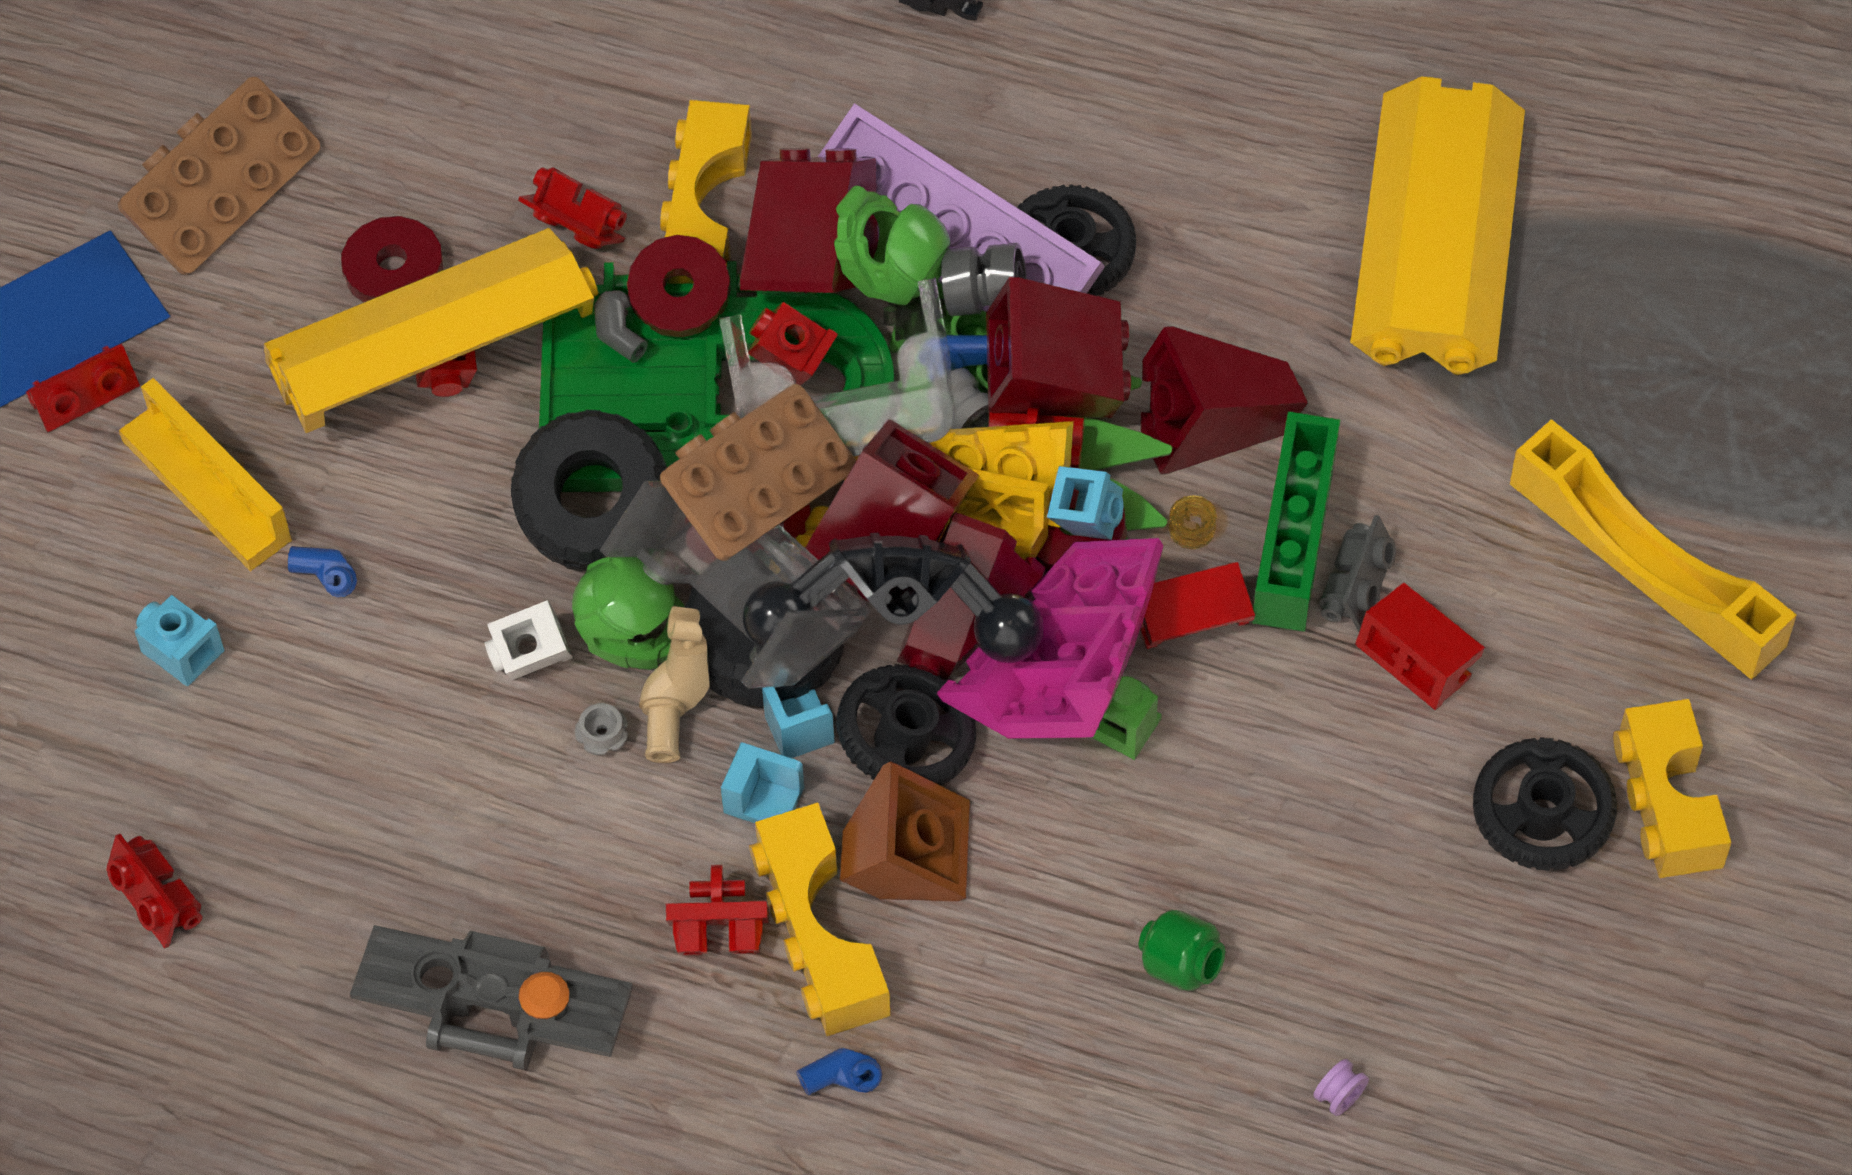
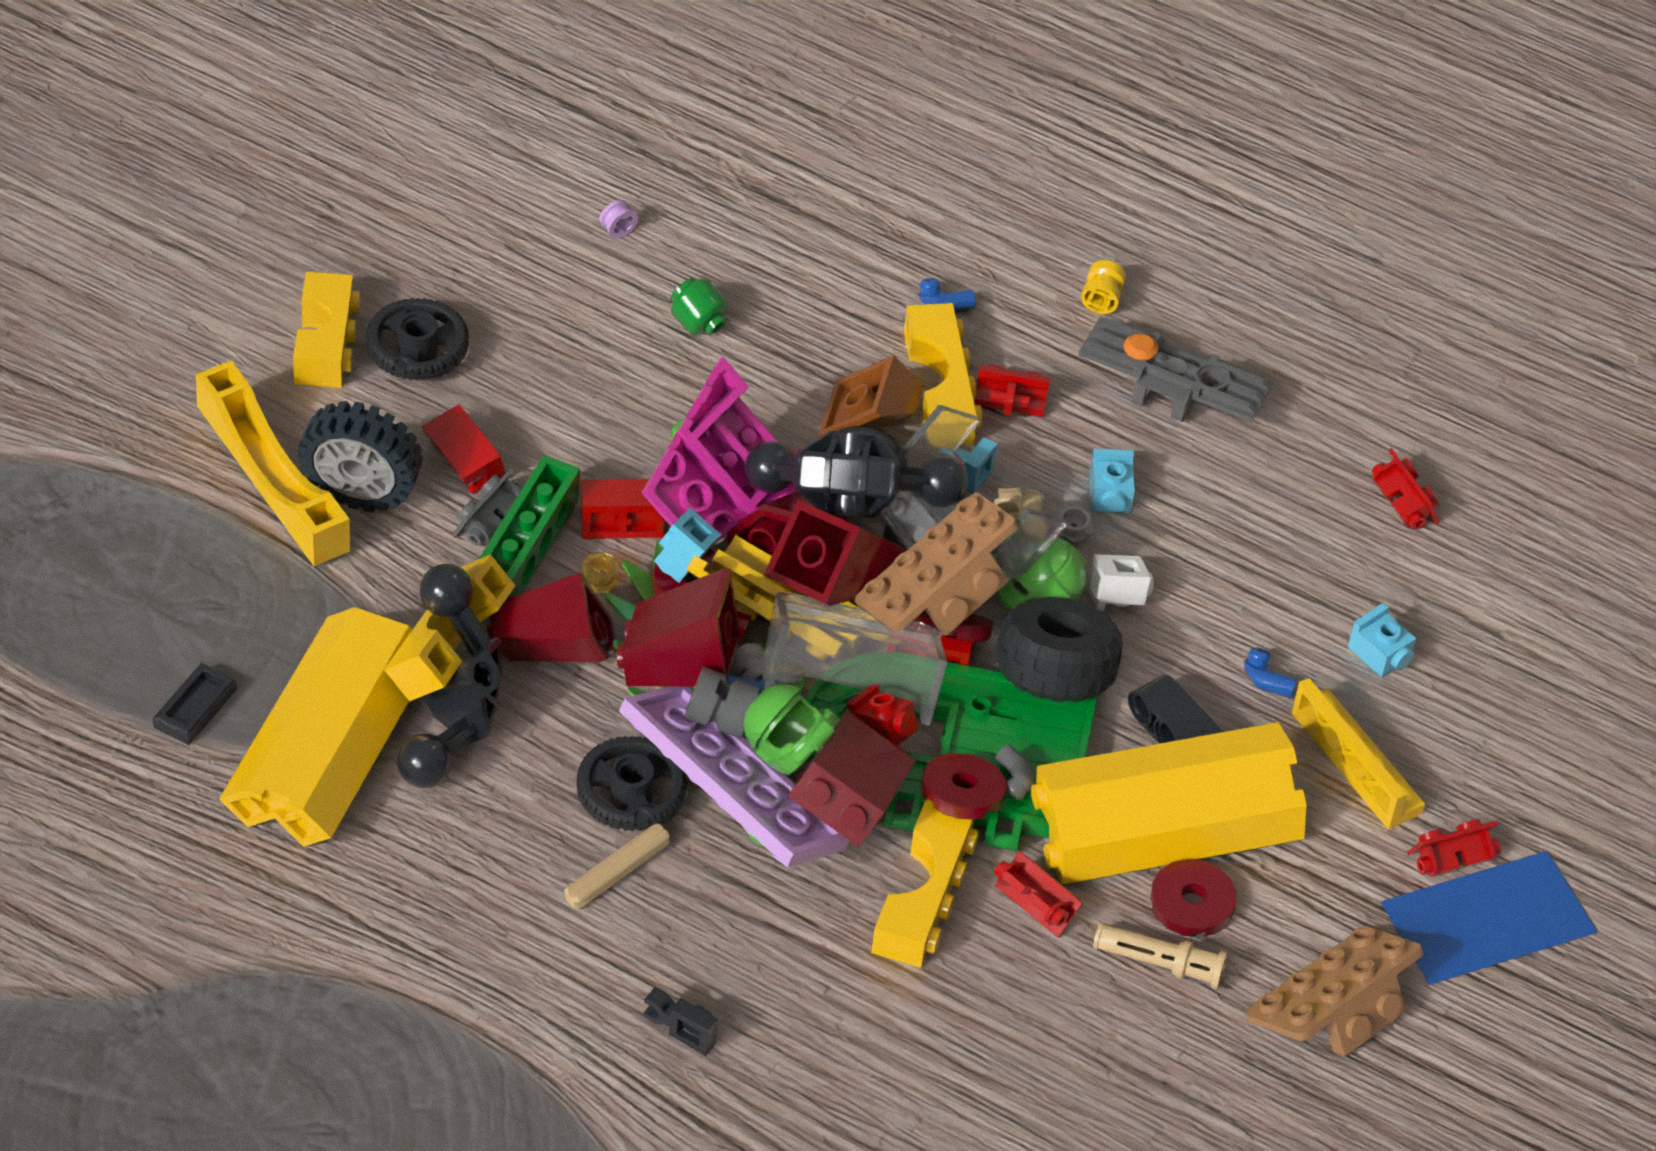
camera: 175 degrees left, 10 degrees down
none -> black tile [153,662,237,745]
none -> black wheel [297,401,423,512]
none -> yellow arch [384,554,515,701]
none -> black piece [397,564,503,788]
none -> tan axle [564,823,670,909]
none -> yellow wheel [1081,260,1126,314]
none -> medium azure brick [1089,448,1135,513]
none -> tan pin [1093,922,1228,990]
none -> black beam [1128,674,1223,744]

